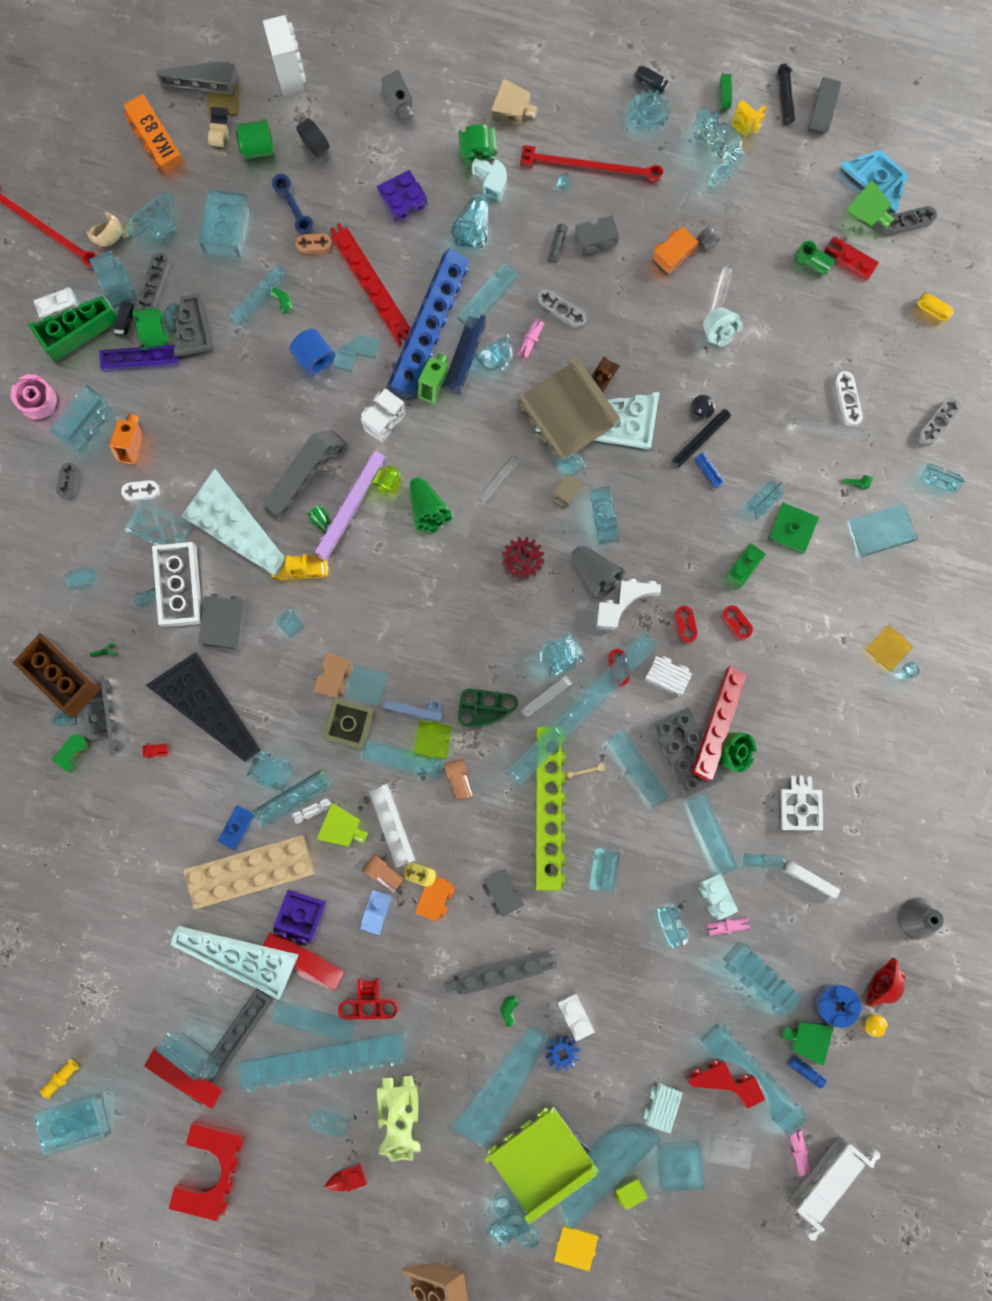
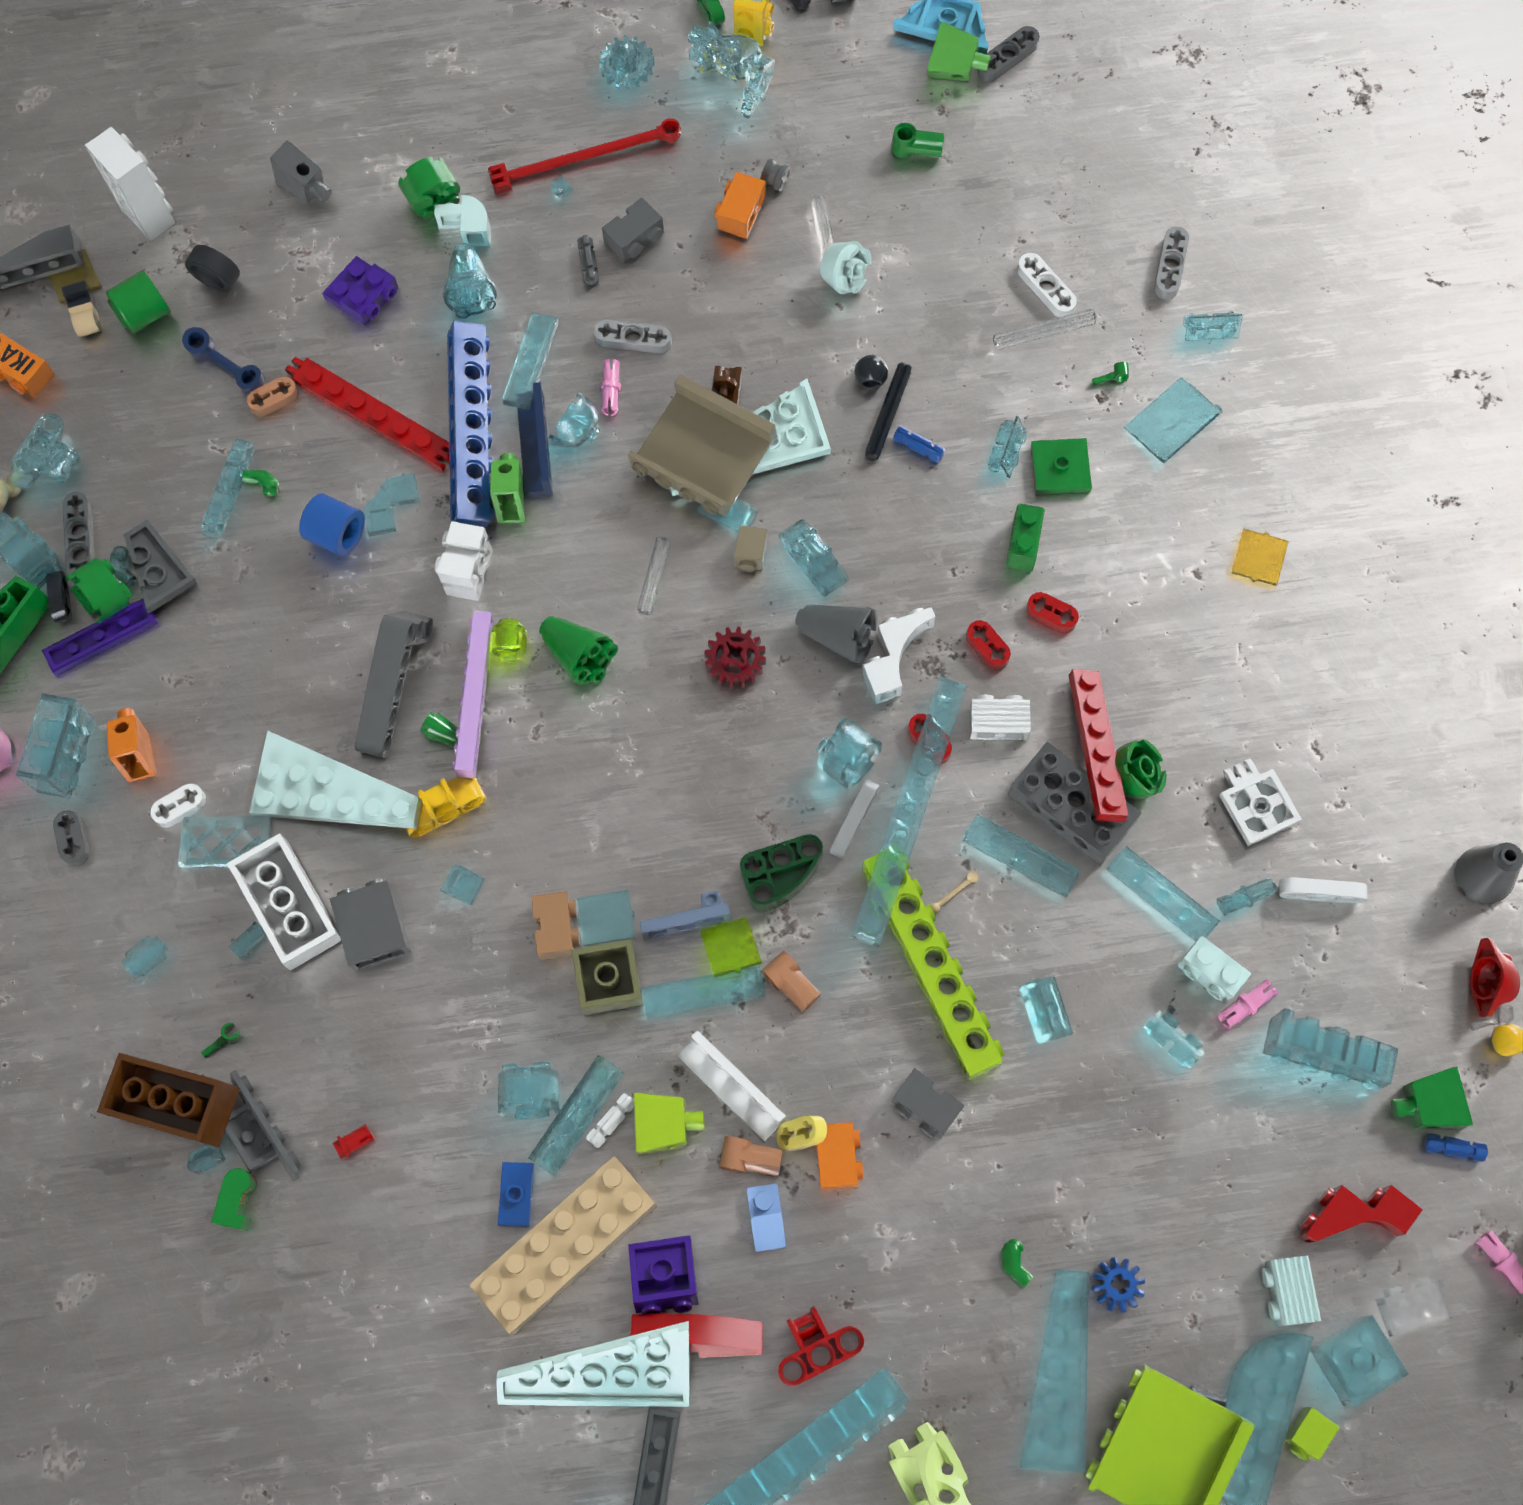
camera: 20 degrees left, 10 degrees down
black wing [145,652,262,762] -> none
clear light blue brick [199,189,250,258] -> none
clear light blue tile [271,1000,356,1042] -> none
dark grey hinge [444,950,558,995] -> none
tan torso [491,79,538,125] -> none
white brick [557,992,594,1041] -> none
black beam [634,66,669,94] -> none
clear light blue arch [699,1024,807,1138] -> none
blue brick [815,984,862,1028] -> none
red hinge [824,236,879,280] -> none
clear light blue hinge [901,662,920,679] -> none
yellow beam [917,293,954,321] -> none

